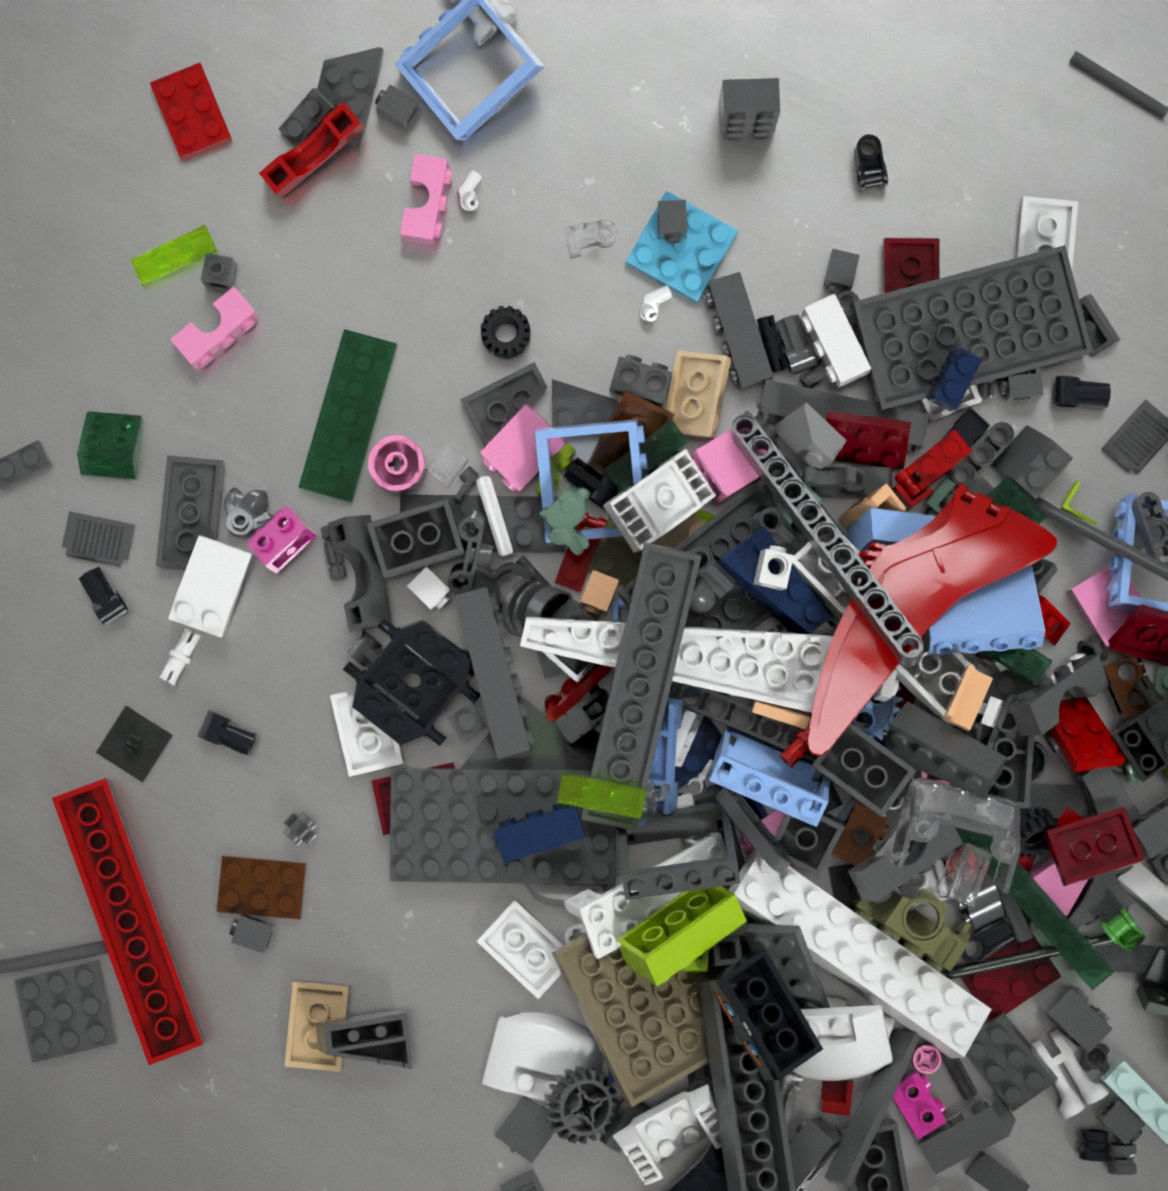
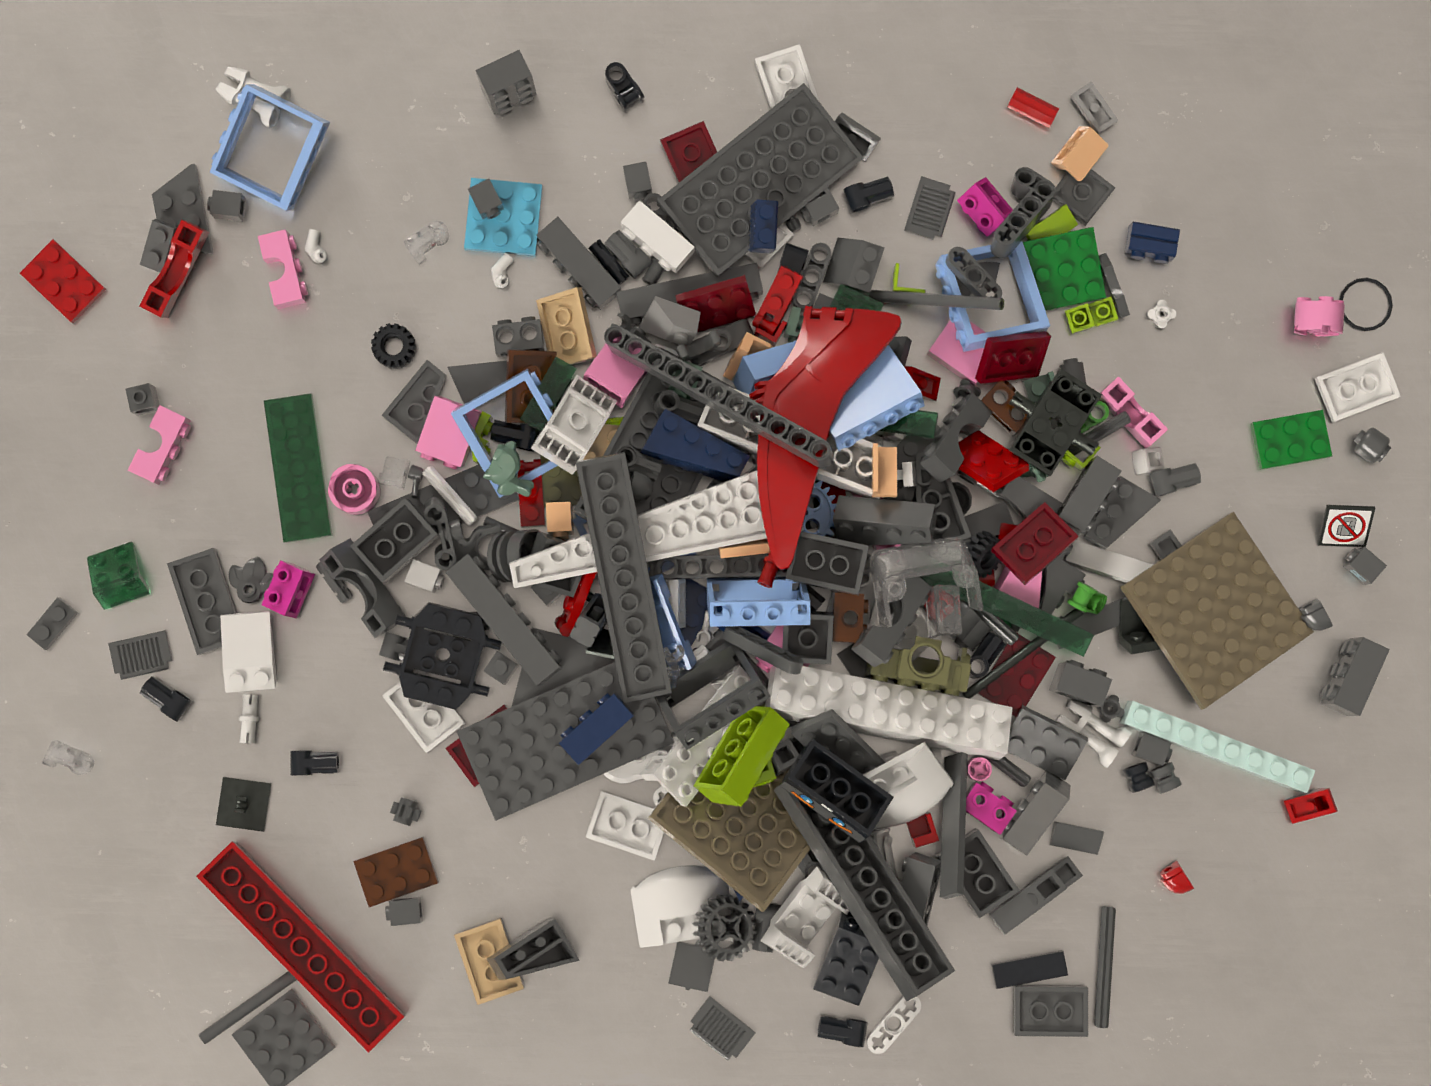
camera: 35 degrees left, 0 degrees up
clear neon green tile [131,225,218,286] -> none
clear neon green tile [557,773,647,819] -> none
white brick [753,545,794,591] -> none
white plate [873,670,899,702] -> none

